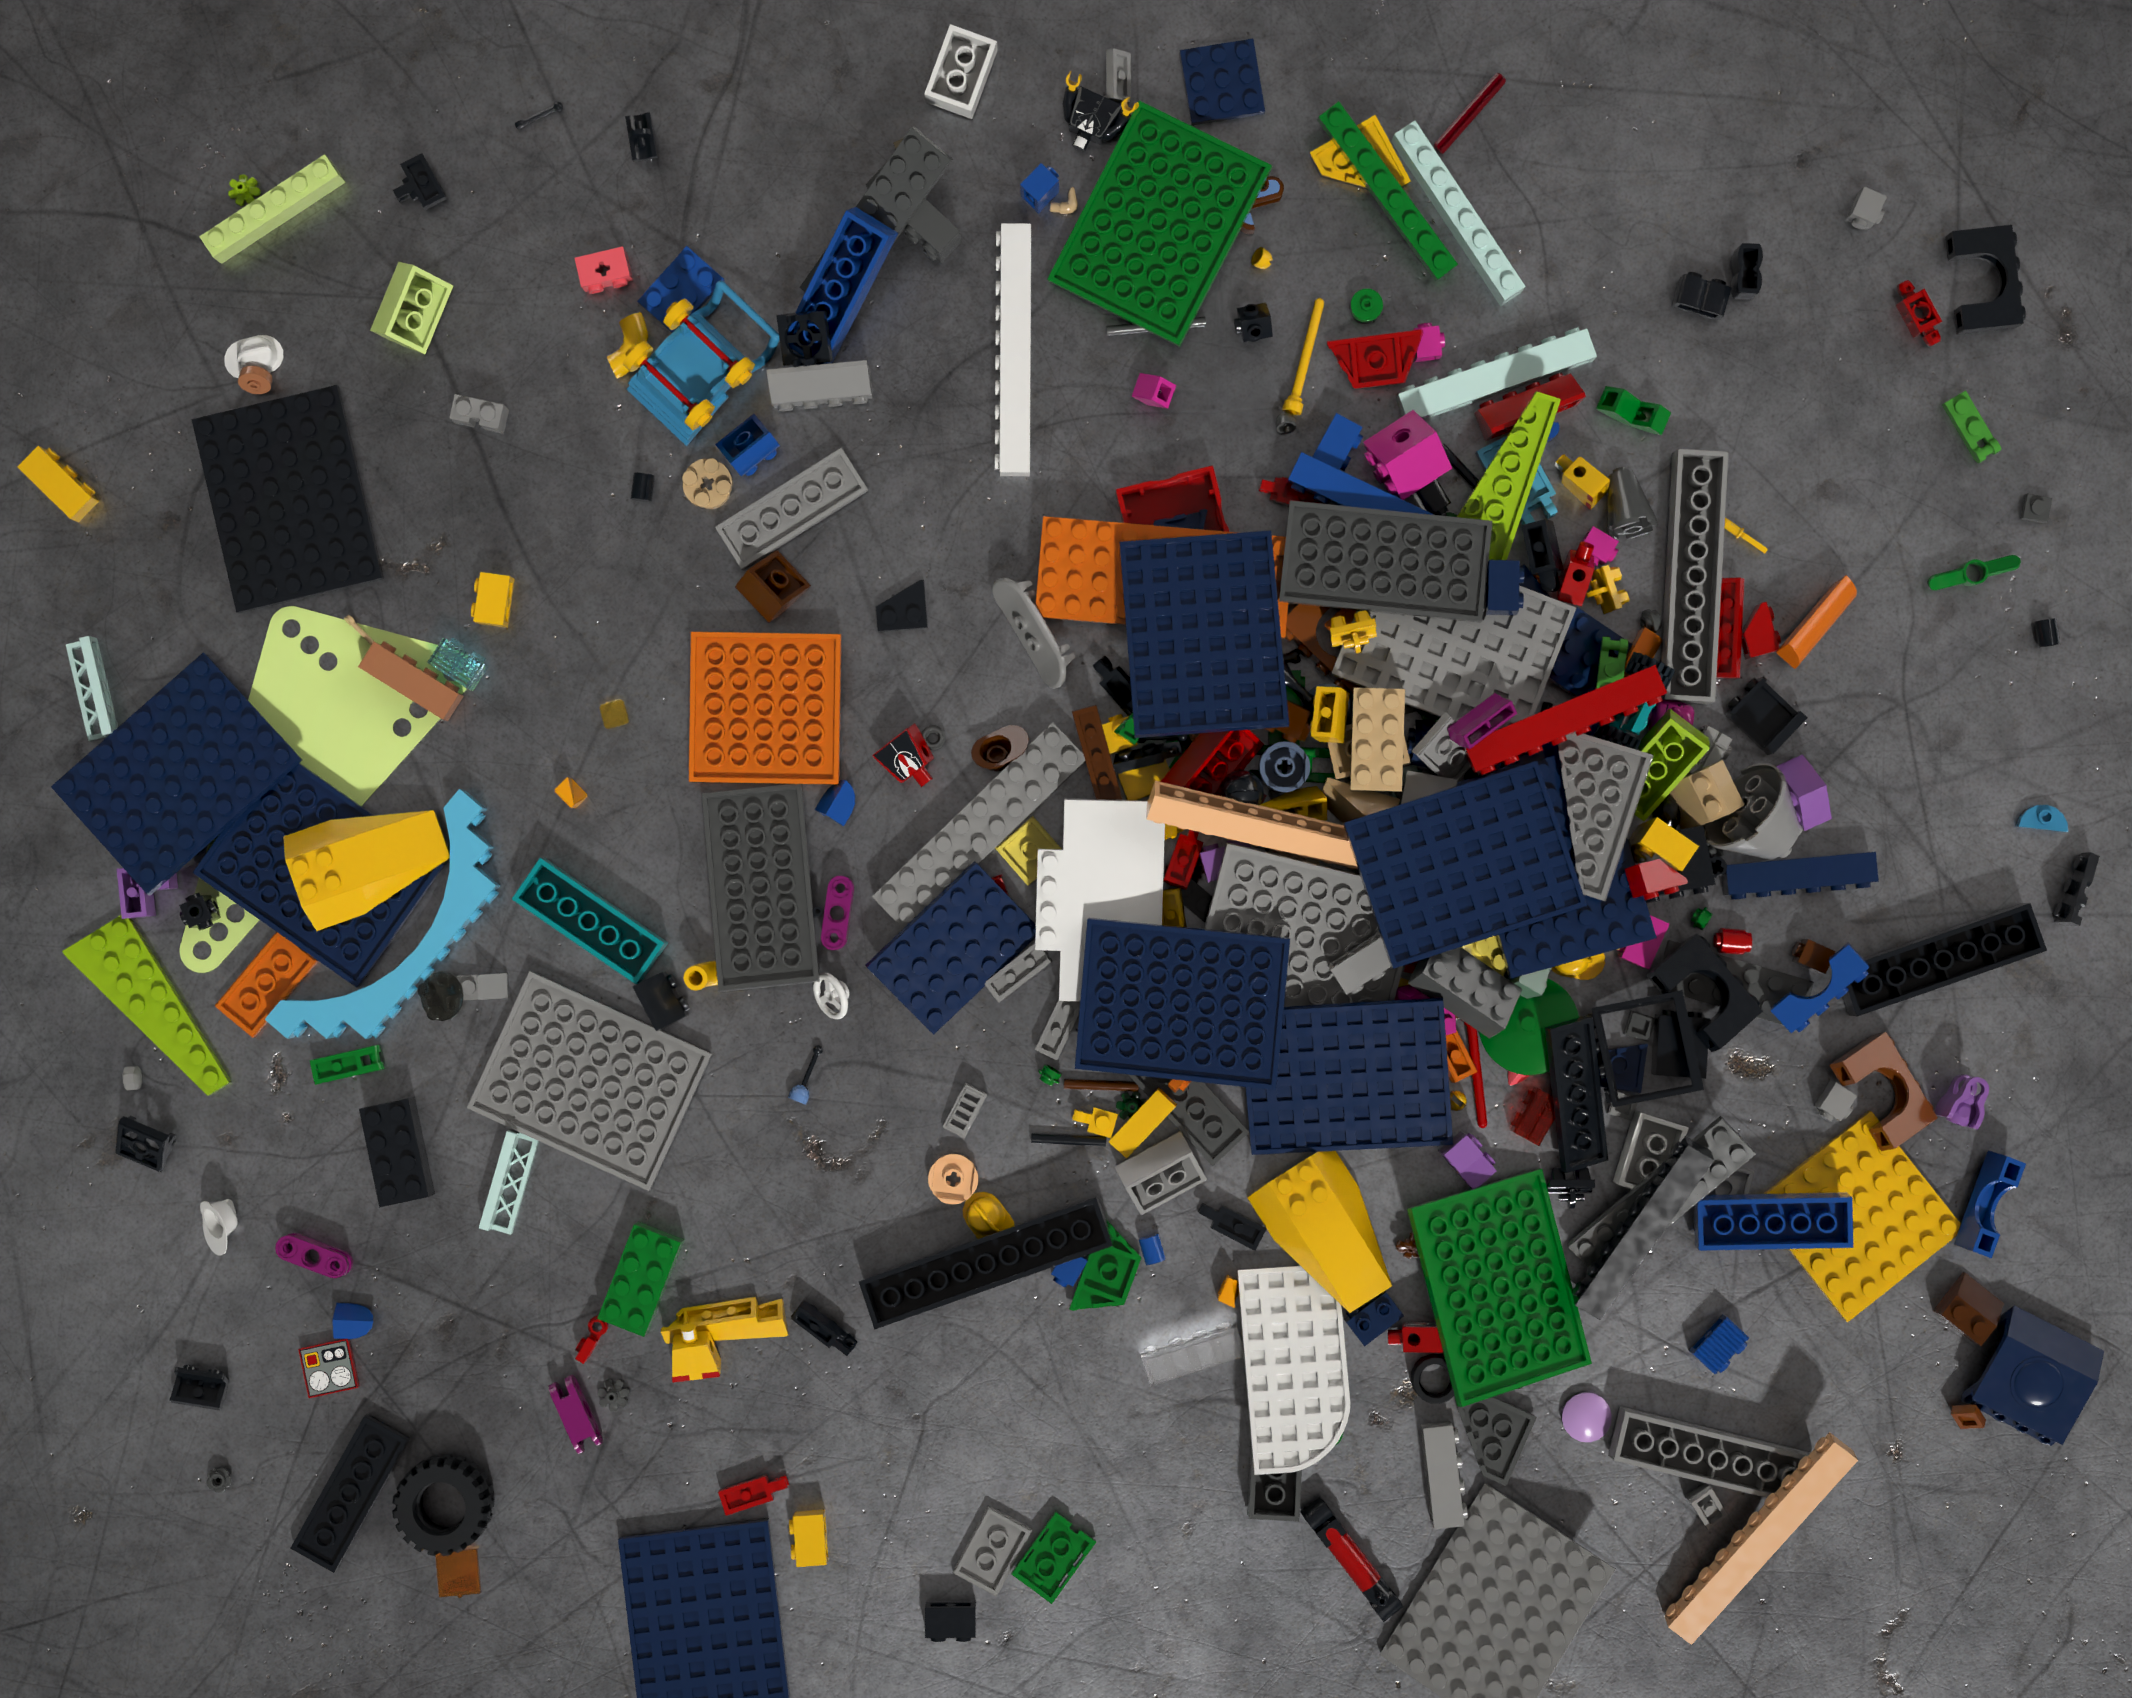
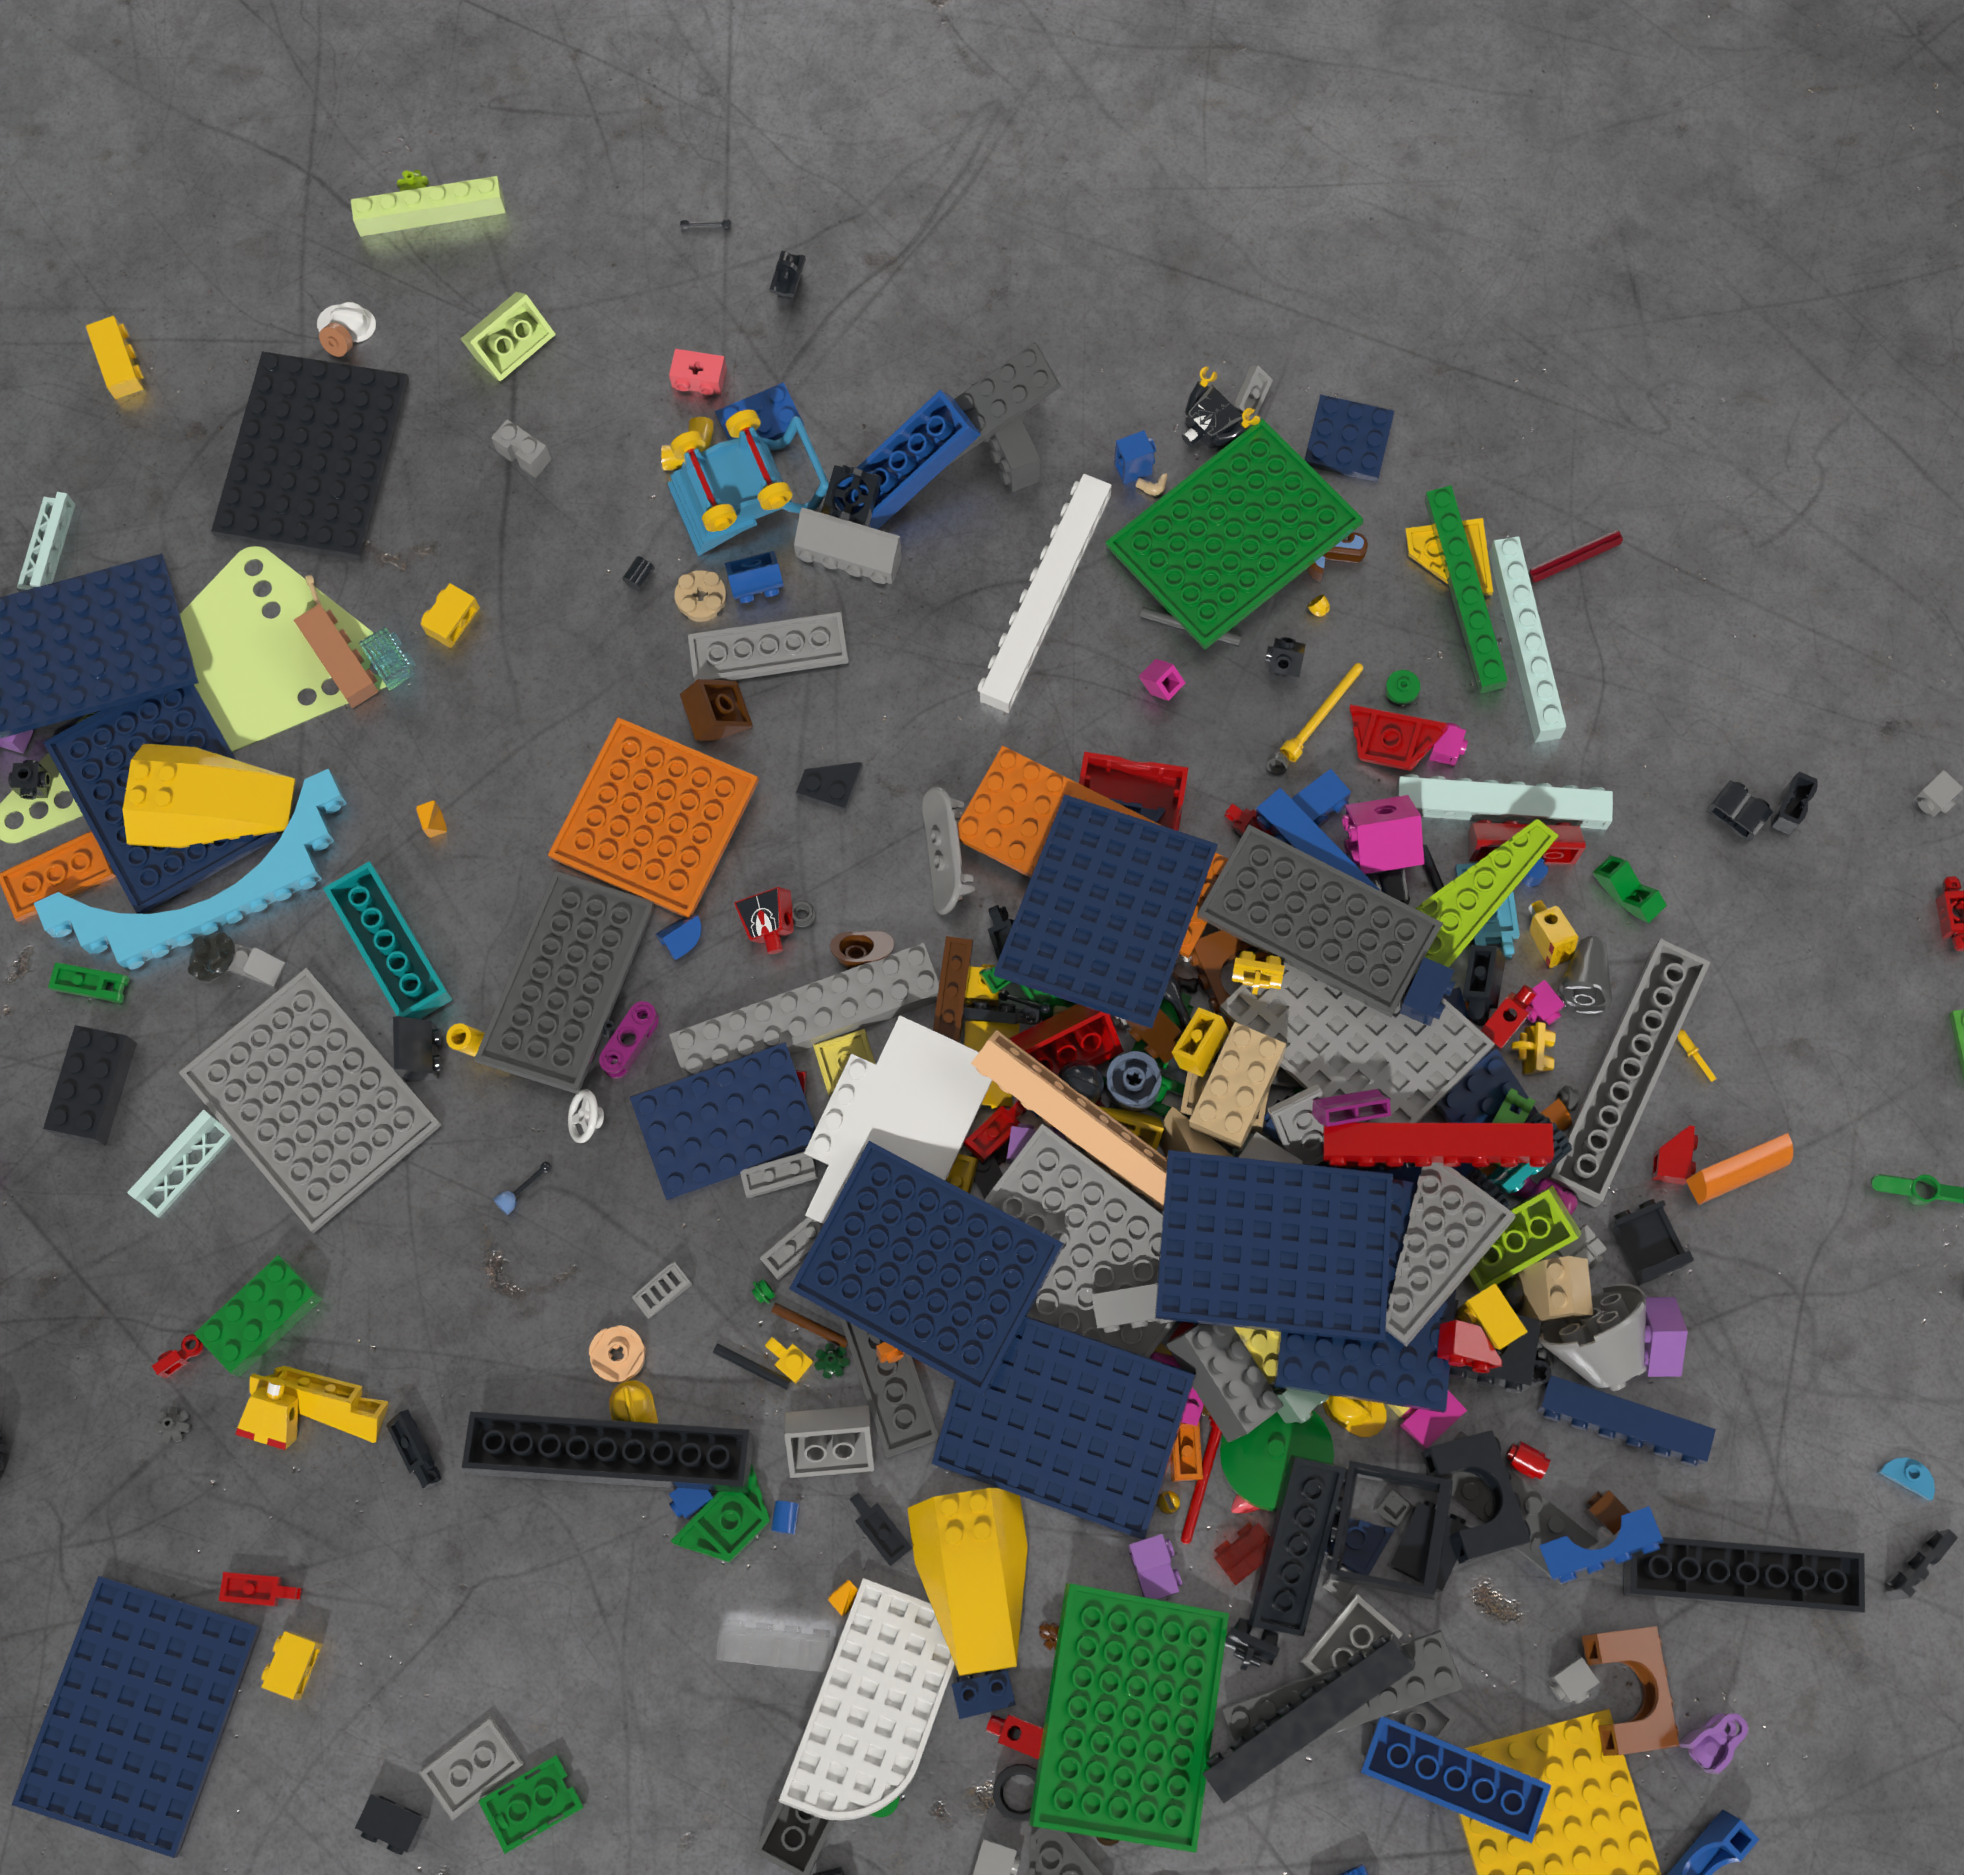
camera: 25 degrees right, 15 degrees down
black hinge [393,153,447,210] -> none
magenta piece [548,1375,603,1454] -> none
clear yellow piece [600,700,629,729] -> none
white brick [924,24,998,119] -> none
yellow tile [1108,1088,1177,1159] -> none
green plate [1691,907,1713,931] -> none
red plate [1716,577,1744,678] -> none

